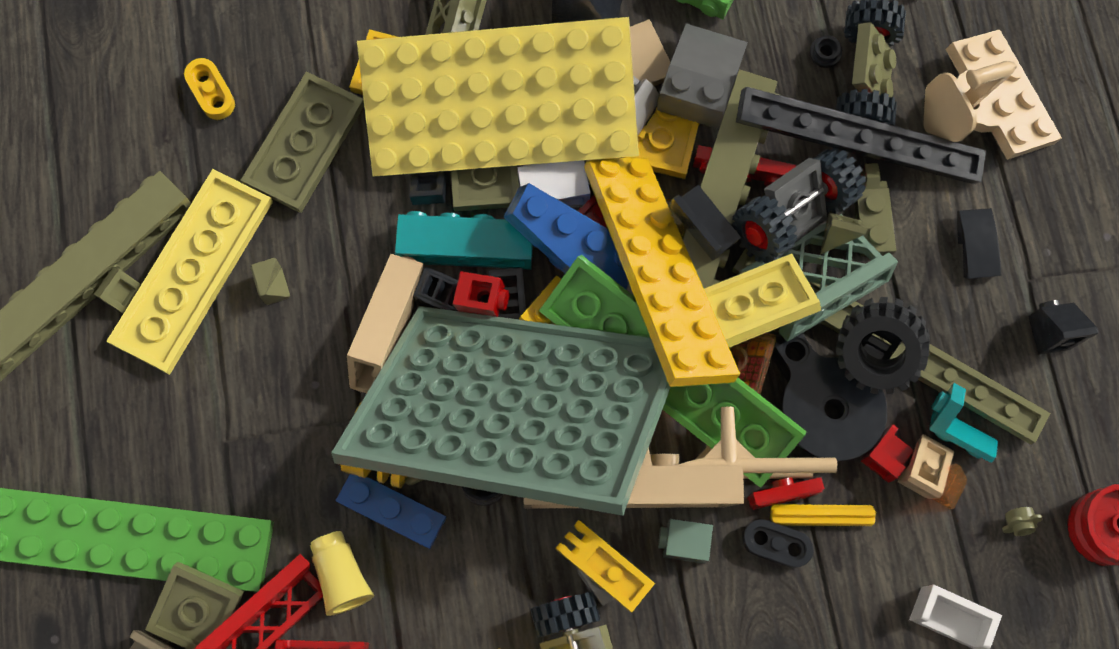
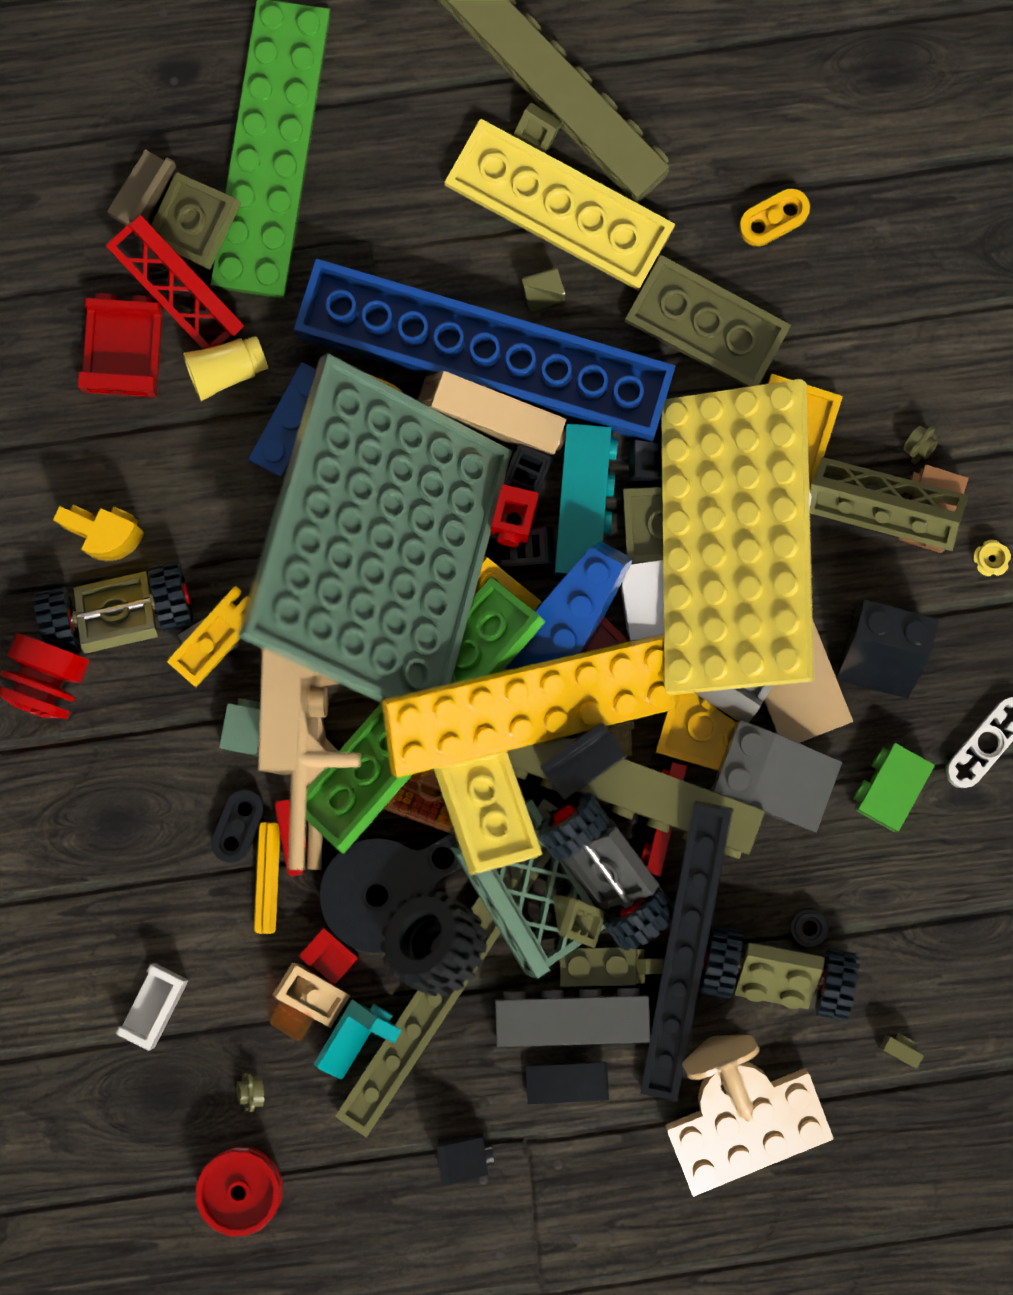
camera: 95 degrees right, 10 degrees up
none -> blue brick [294,259,675,442]
none -> dark grey brick [496,988,650,1047]

